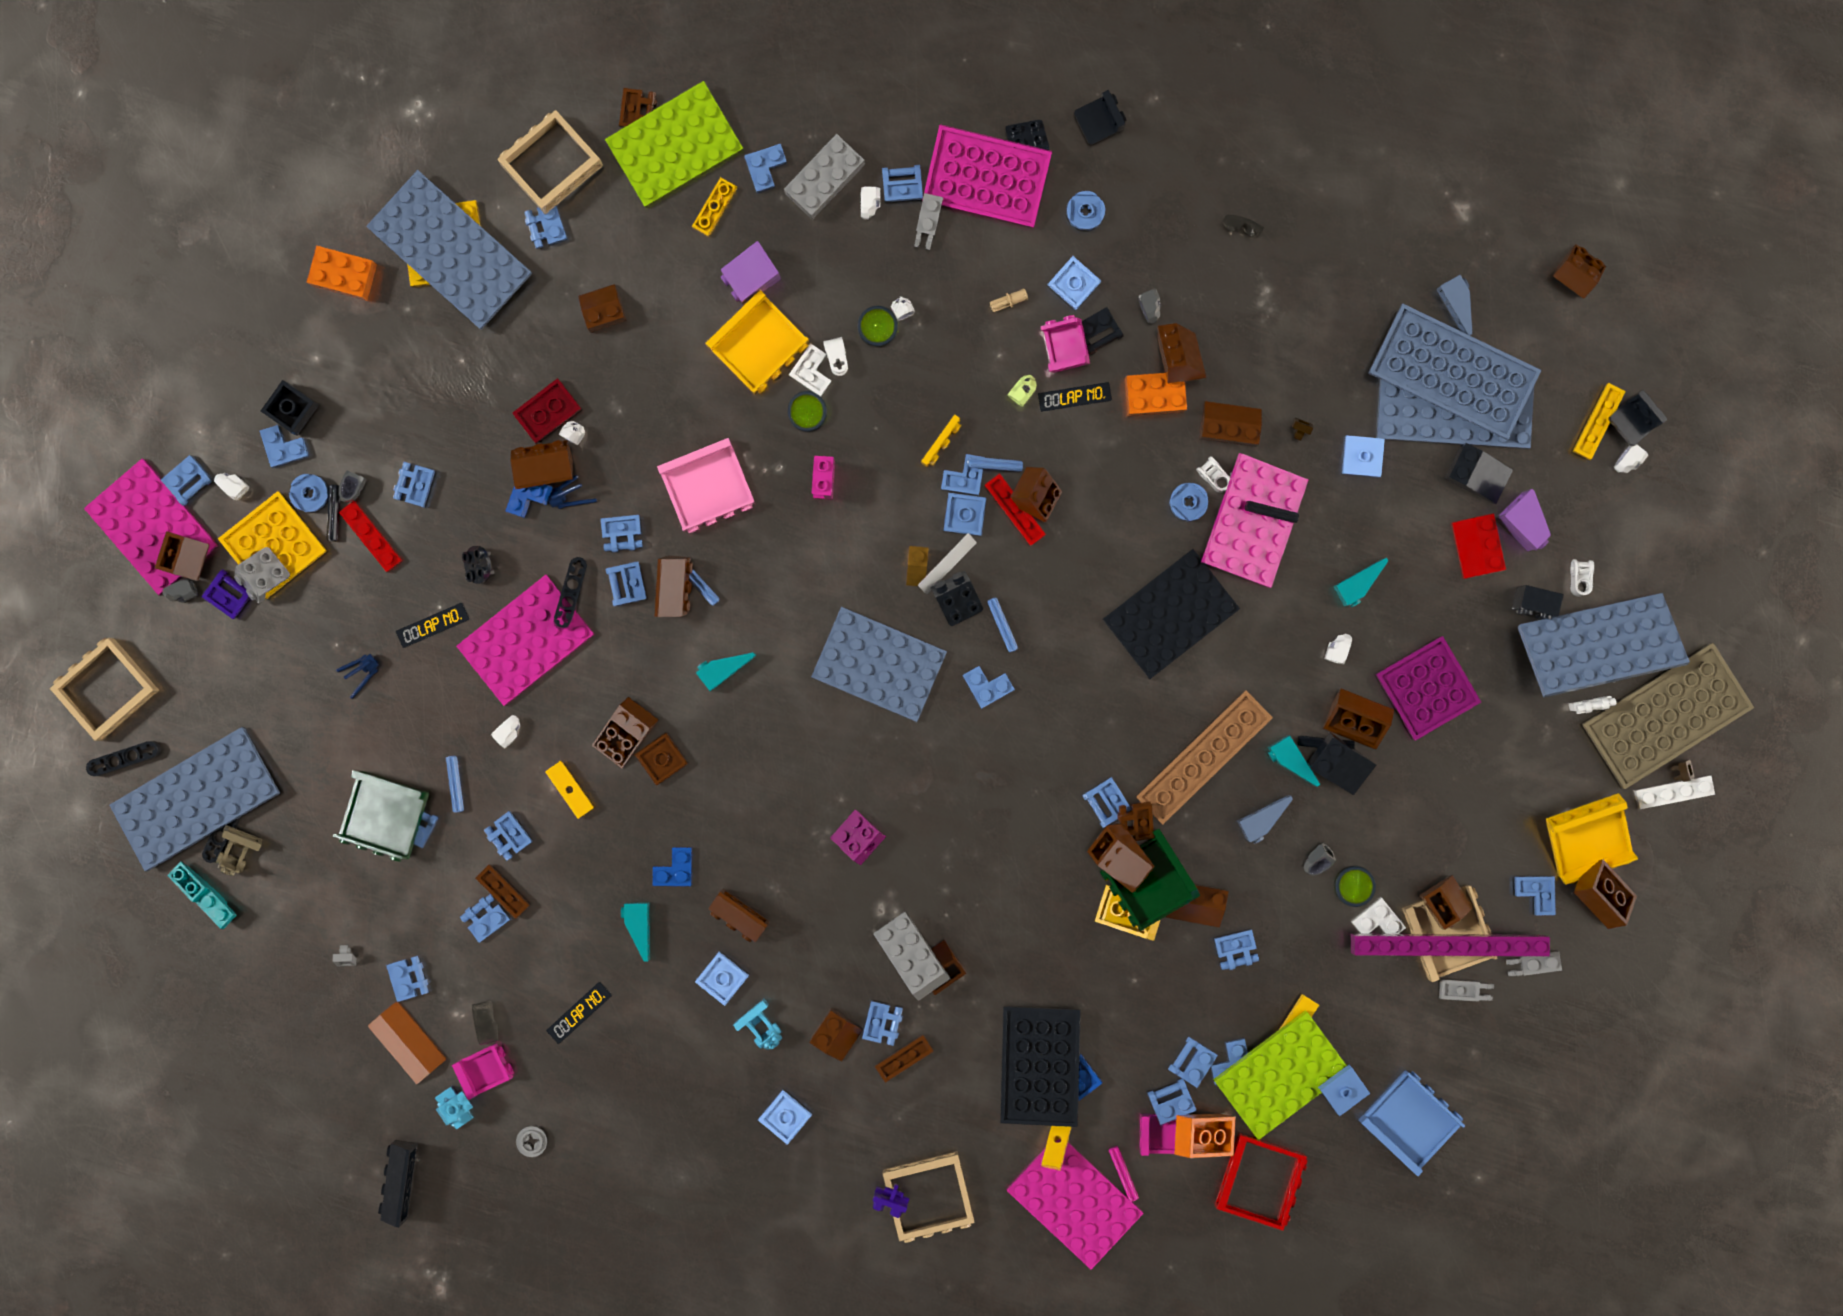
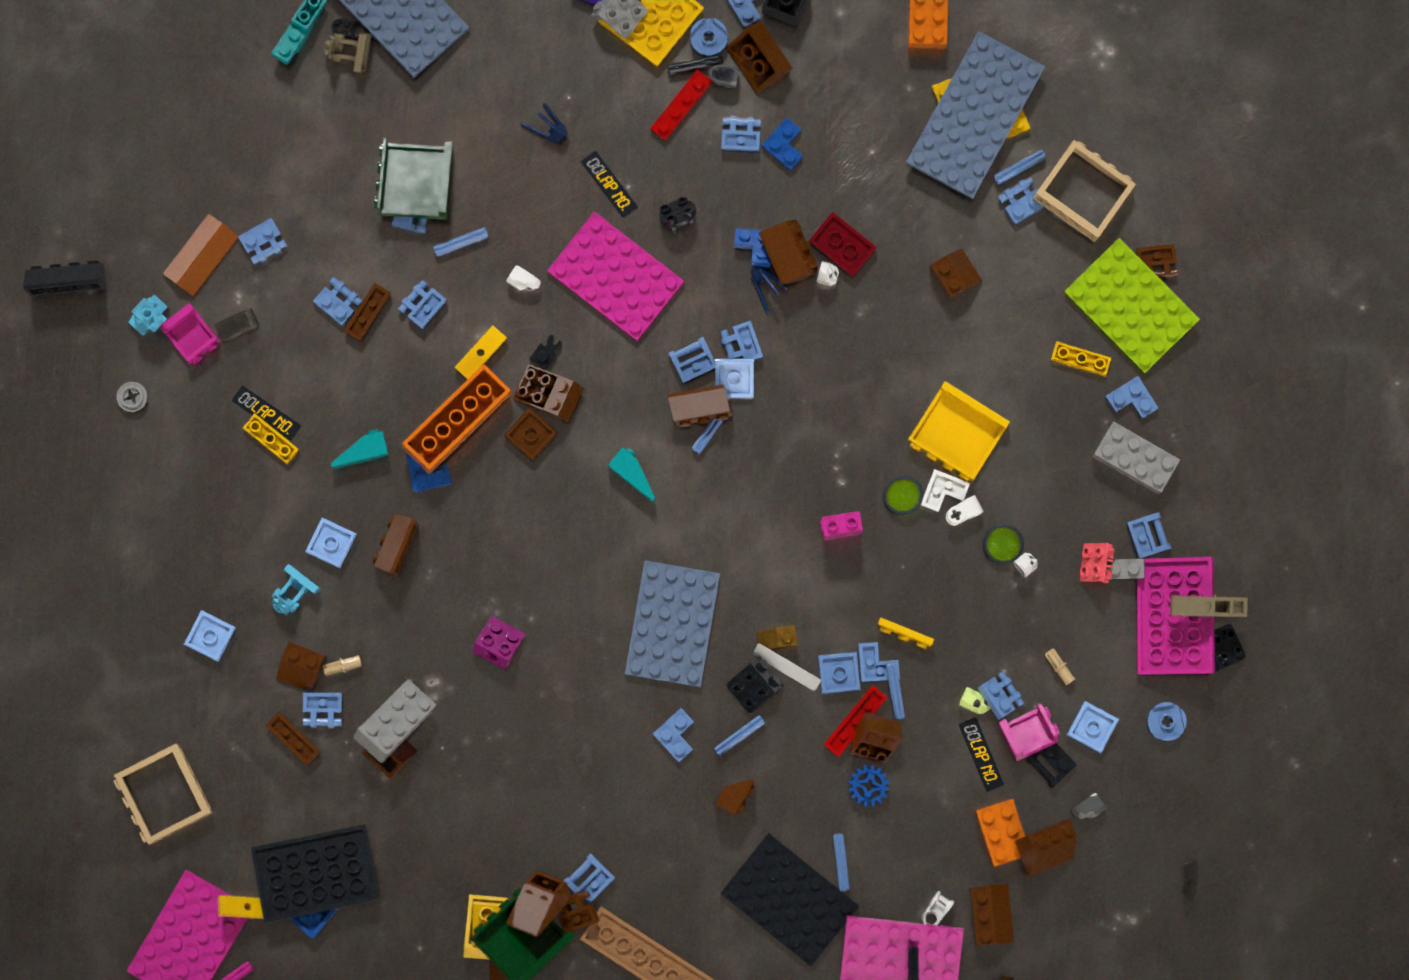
camera: 80 degrees right, 5 degrees down
light grey tile [333,945,357,967] -> none
black beam [553,557,587,630] -> none
bright pink panel [657,438,755,533] -> none
medium lavender slope [720,241,781,304] -> none
white rock [861,187,880,220] -> none
dark purple hips [872,1184,909,1218] -> none
black bracket [1074,90,1127,145] -> none
medium blue plate [1169,483,1208,522] -> none
none -> yellow tile [243,413,300,464]
none -> tan axle [323,655,362,676]
none -> orange brick [402,364,511,474]
none -> black plate [529,335,562,370]
none -> light blue plate [715,359,754,398]
none -> reddish brown slope [715,779,756,816]
none -> reddish brown slope [726,22,793,93]
none -> blue plate [762,117,803,171]
none -> medium blue axle [833,834,850,891]
none -> blue gear [848,765,890,807]
none -> medium blue plate [978,671,1024,720]
none -> medium blue axle [994,150,1046,184]
none -> coral hinge [1080,543,1114,583]
none -> dark tan slope [1170,596,1247,617]

